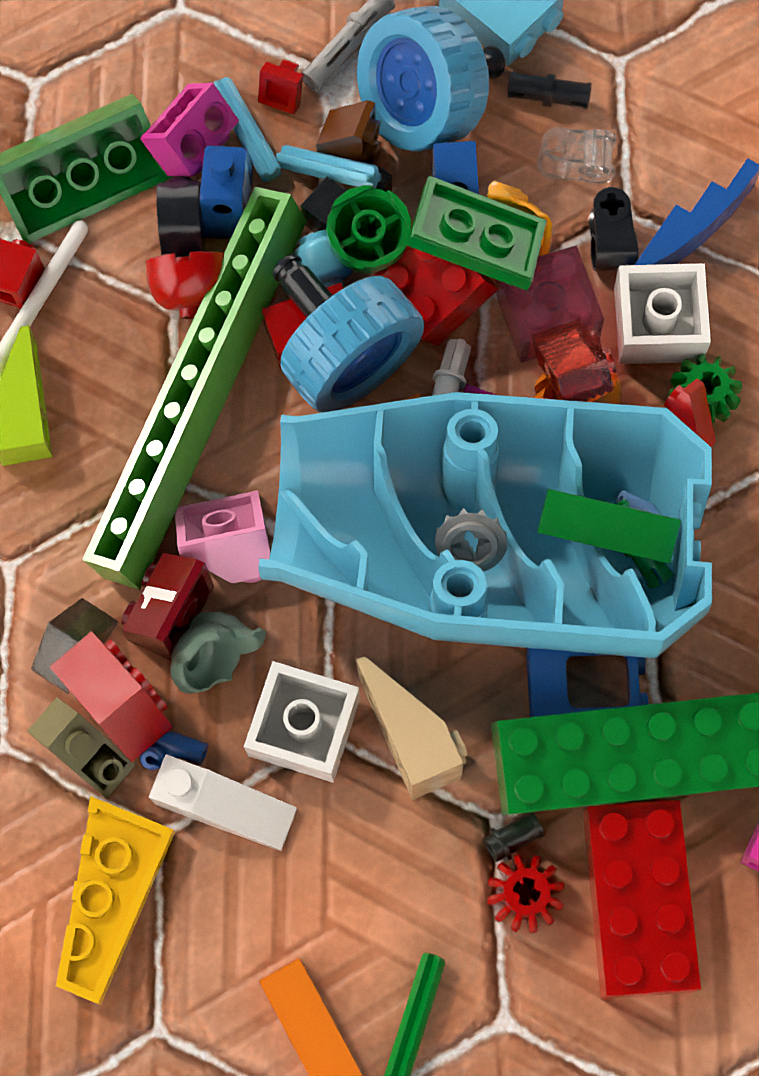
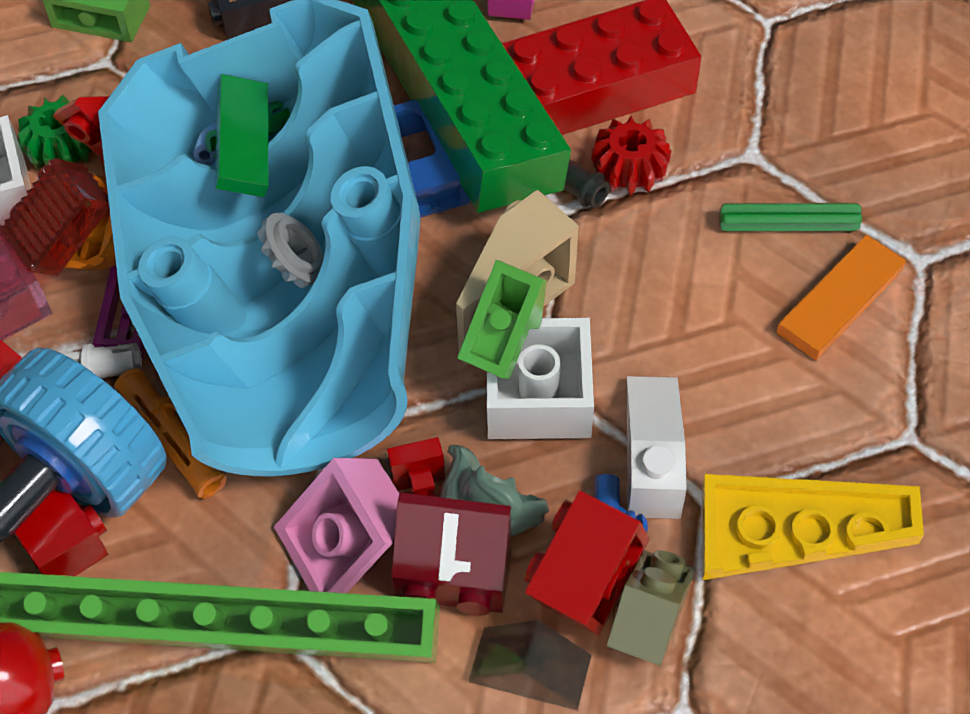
camera: 110 degrees left, 15 degrees down
none -> red tile [387,437,445,496]
none -> bright green slope [457,260,547,379]

